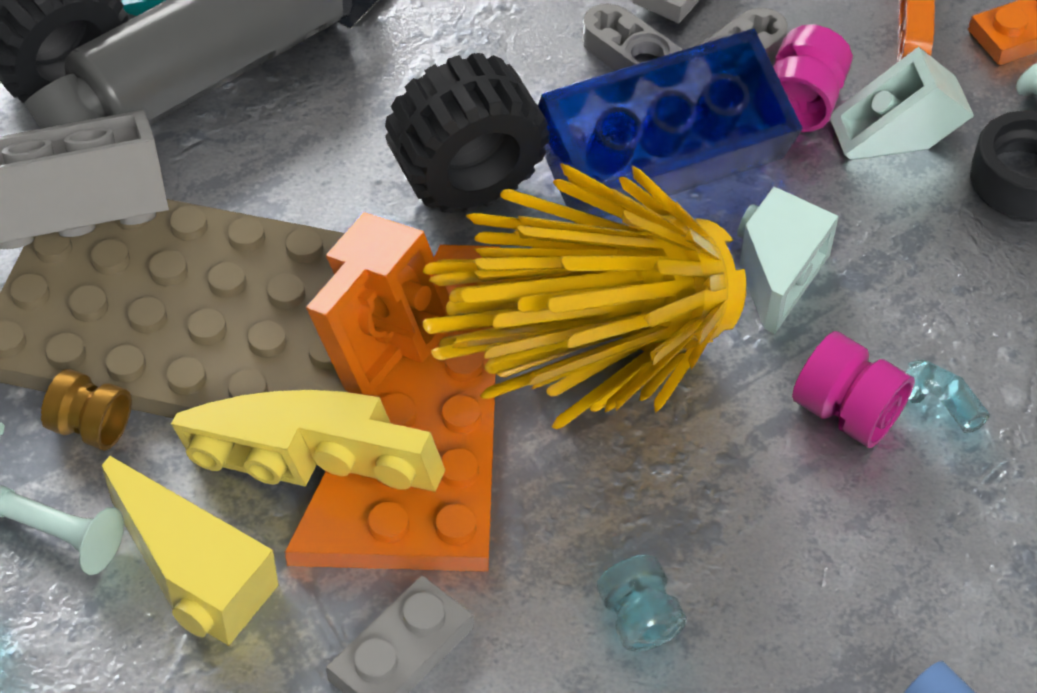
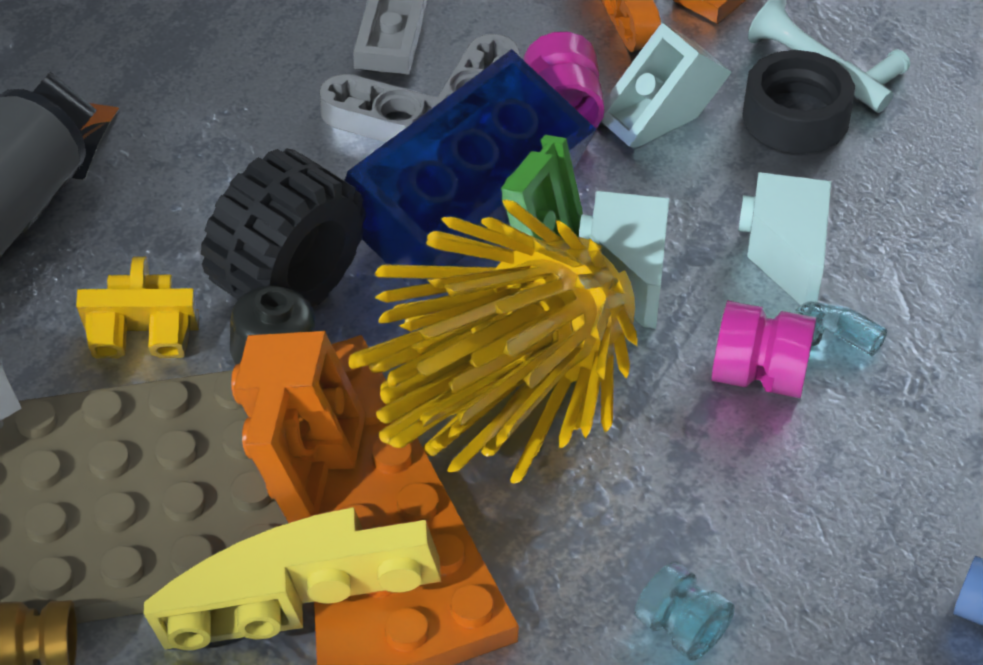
camera: 25 degrees left, 5 degrees down
none -> yellow hips [76,256,199,359]
none -> pearl dark grey head [230,286,315,365]
none -> bright green plate [501,135,583,240]
none -> light aqua slope [738,172,831,310]

